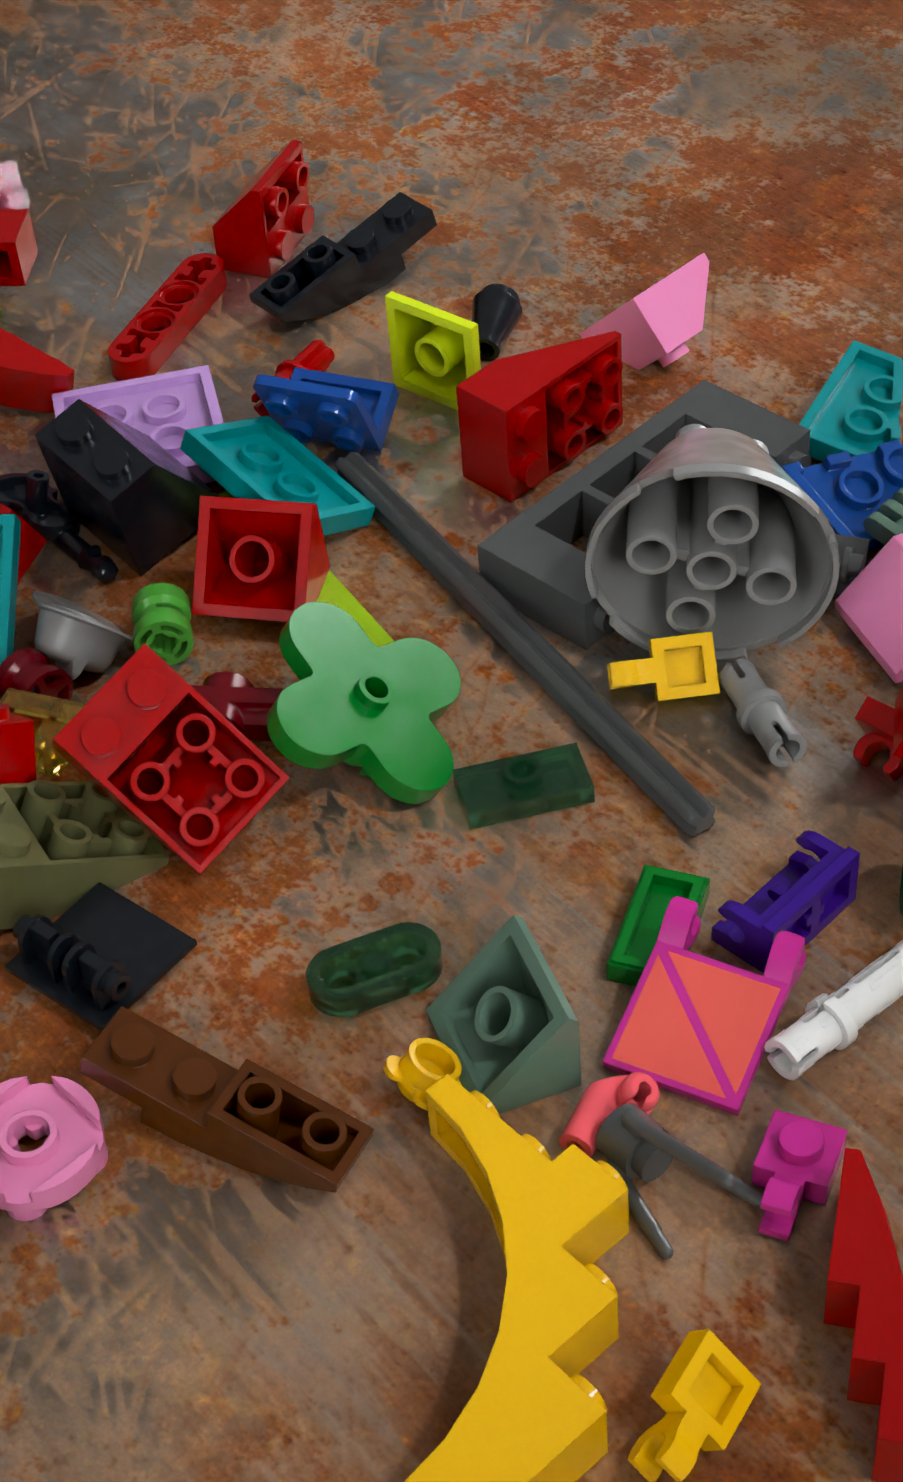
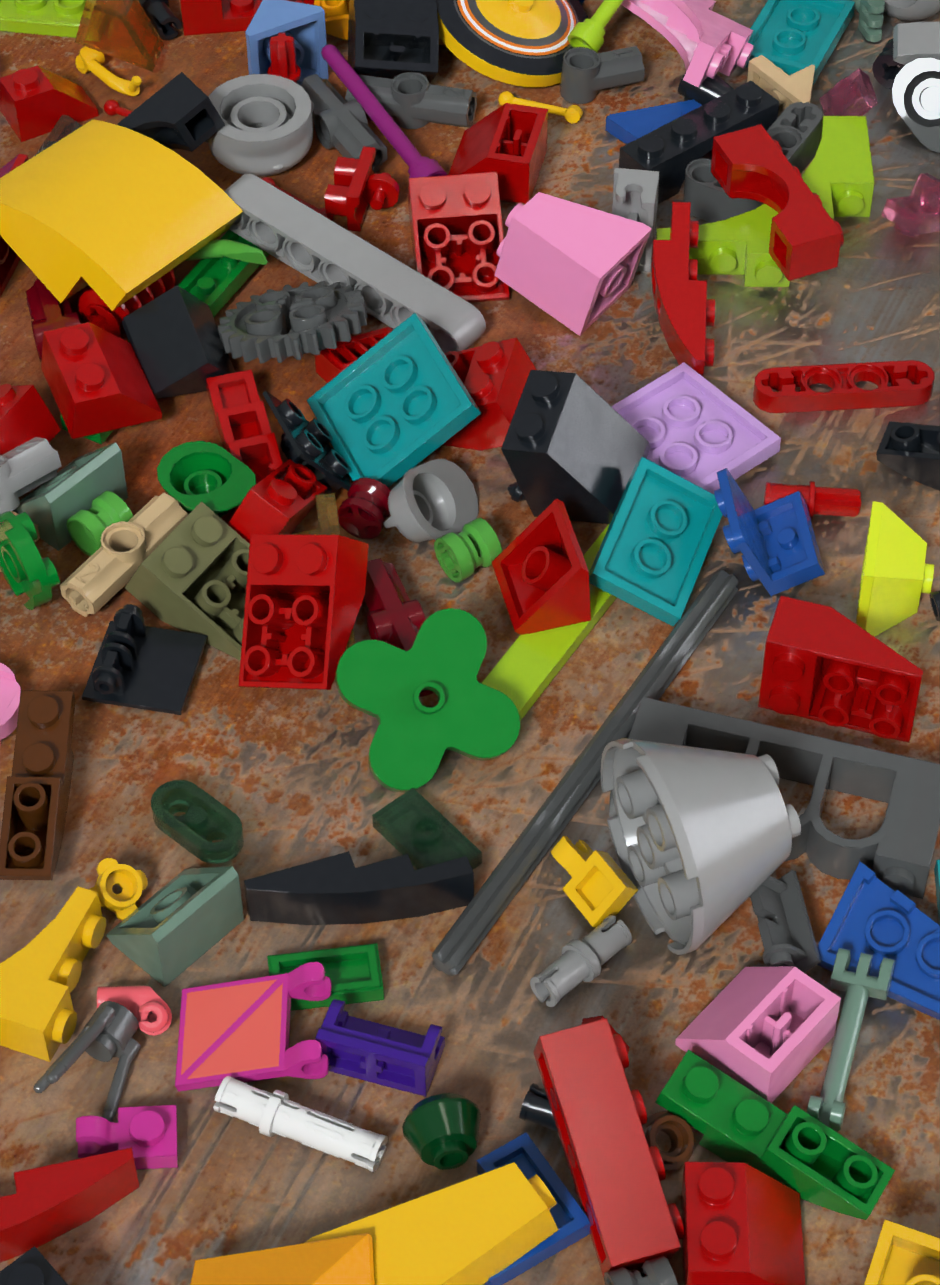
camera: 60 degrees right, 5 degrees up
none -> black slope [244,851,474,925]

